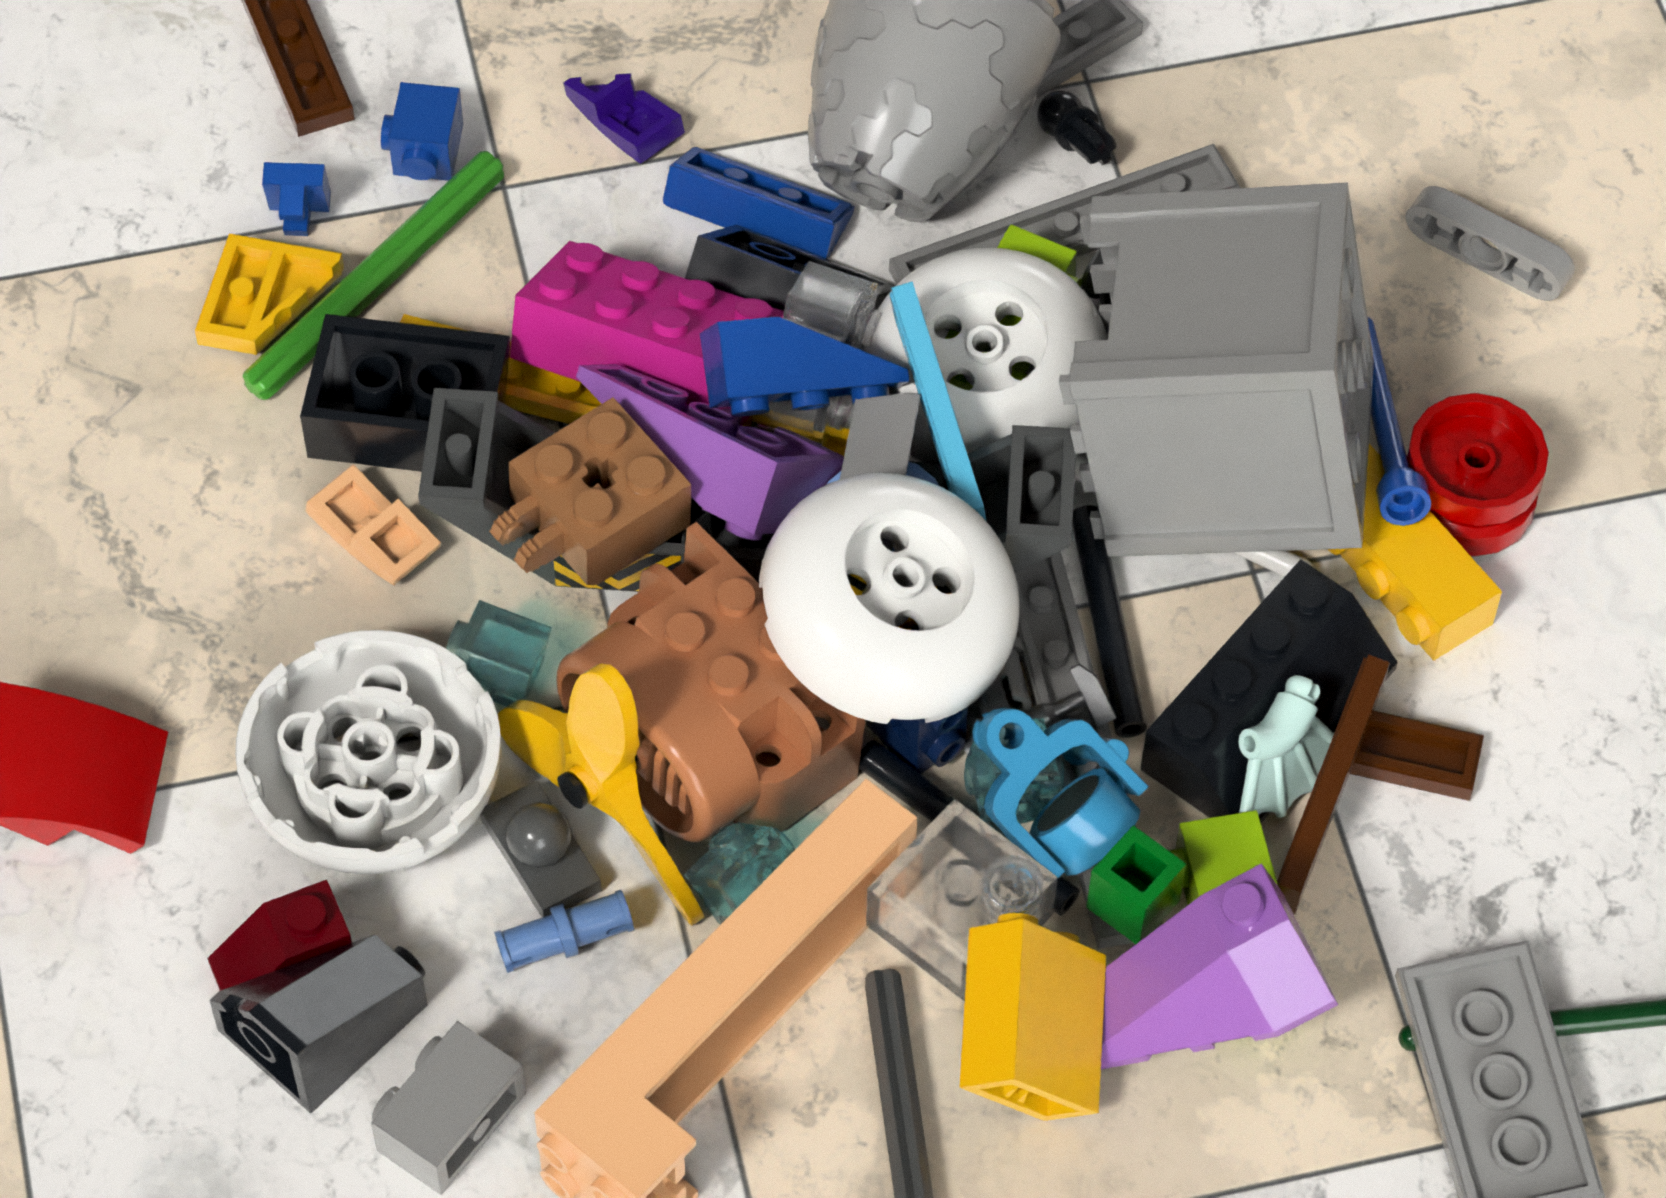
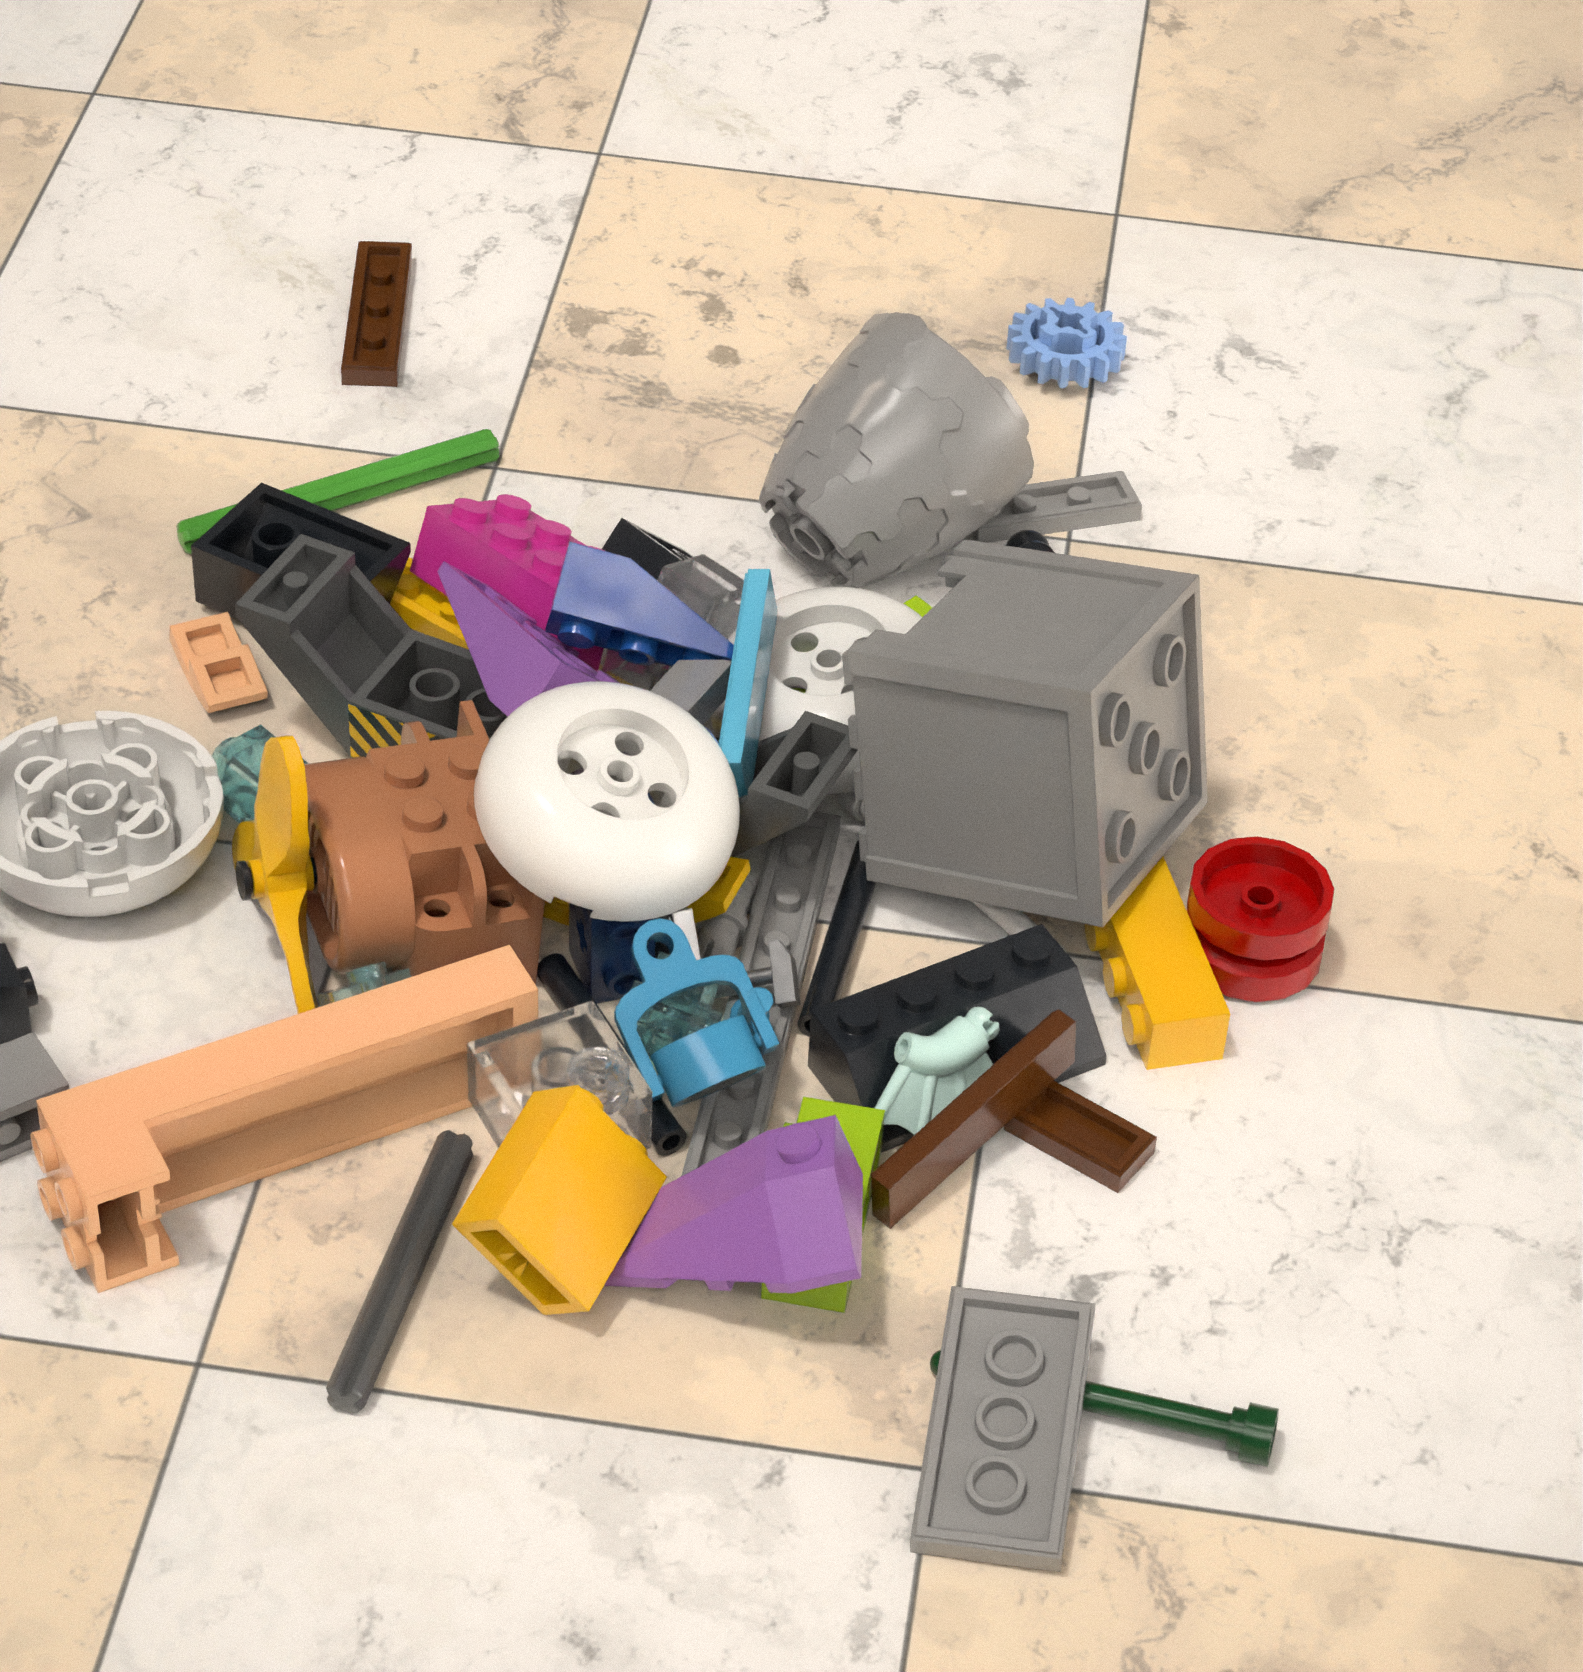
camera: 20 degrees right, 15 degrees down
yellow wing [195,233,344,355] -> none
blue tile [262,162,331,236] -> none
blue brick [381,82,464,181] -> none
dark grey tile [480,780,602,917] -> none
medium nougat hinge [489,397,691,585] -> none
medium blue pin [494,890,635,973] -> none
dark purple slope [563,73,685,164] -> none
blue slope [663,147,855,259] -> none
green brick [1086,825,1187,944] -> none
blue piece [1367,316,1431,526] -> none
light grey beam [1406,186,1575,301] -> none

